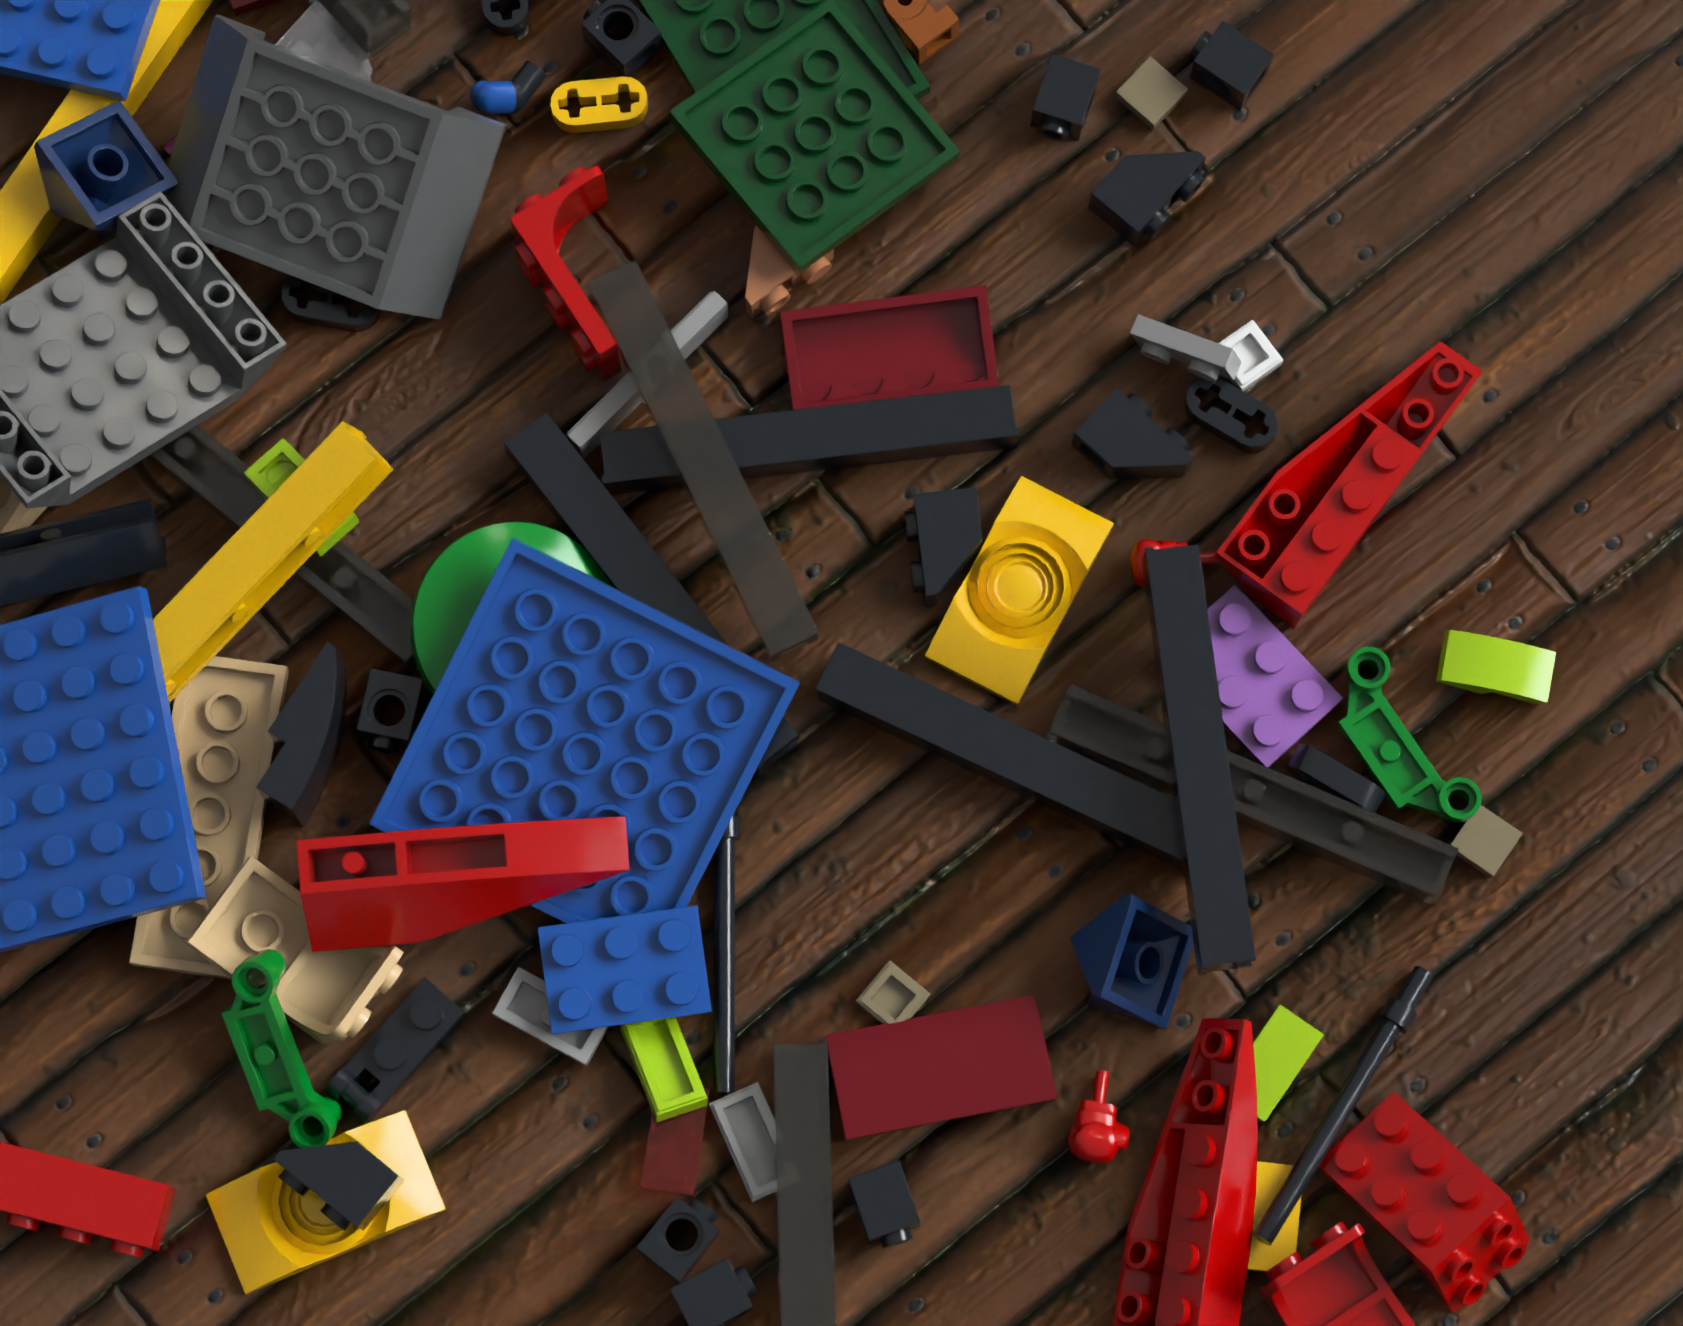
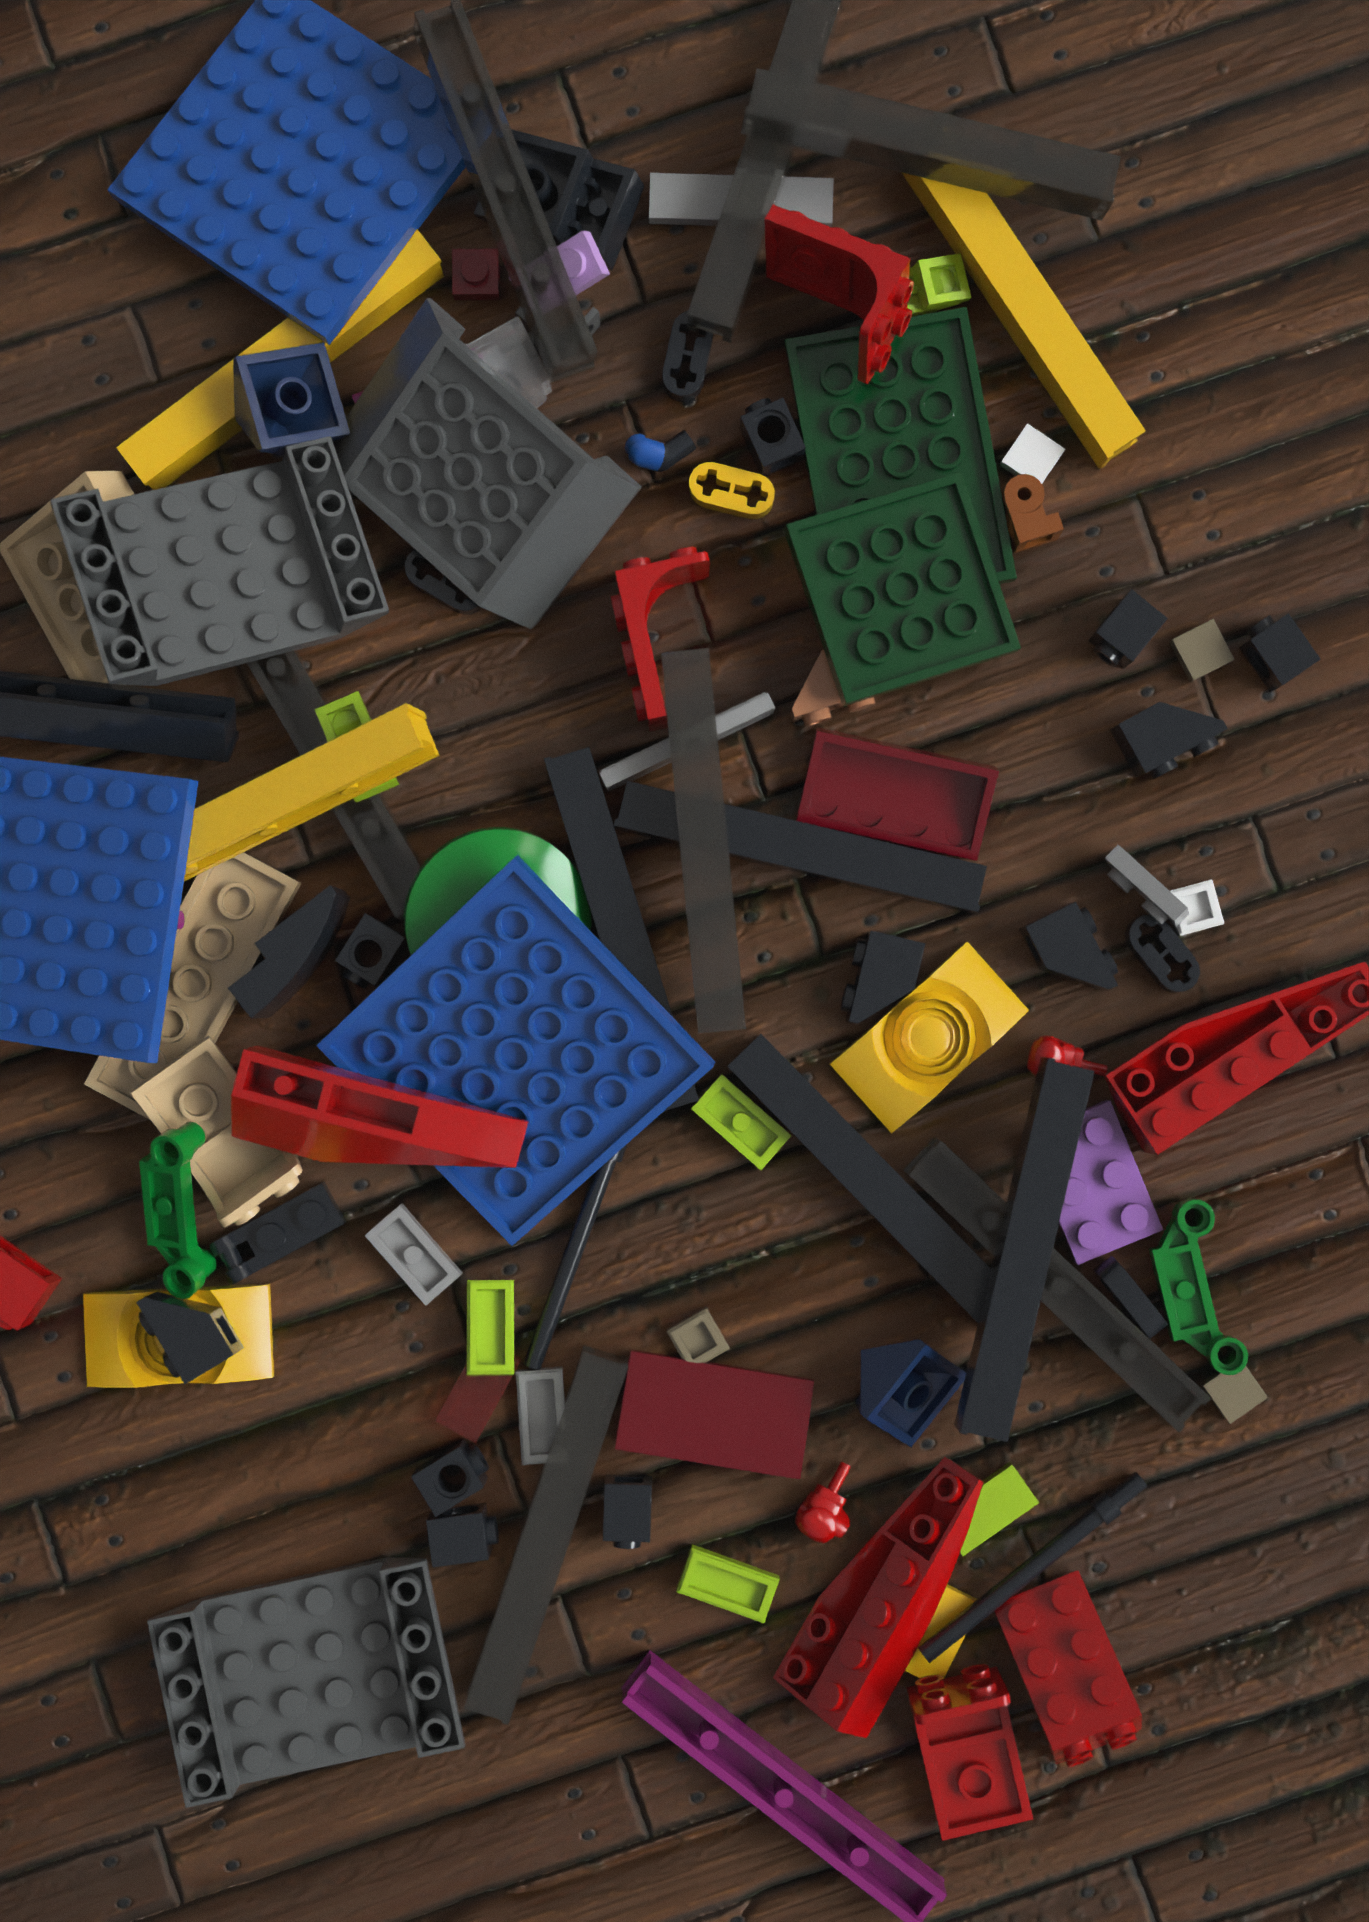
camera: 25 degrees right, 10 degrees up
blue plate [538,905,712,1034] -> none
lime slope [1436,630,1556,705] -> none
none -> lime tile [676,1544,780,1623]
none -> lime plate [691,1073,792,1170]

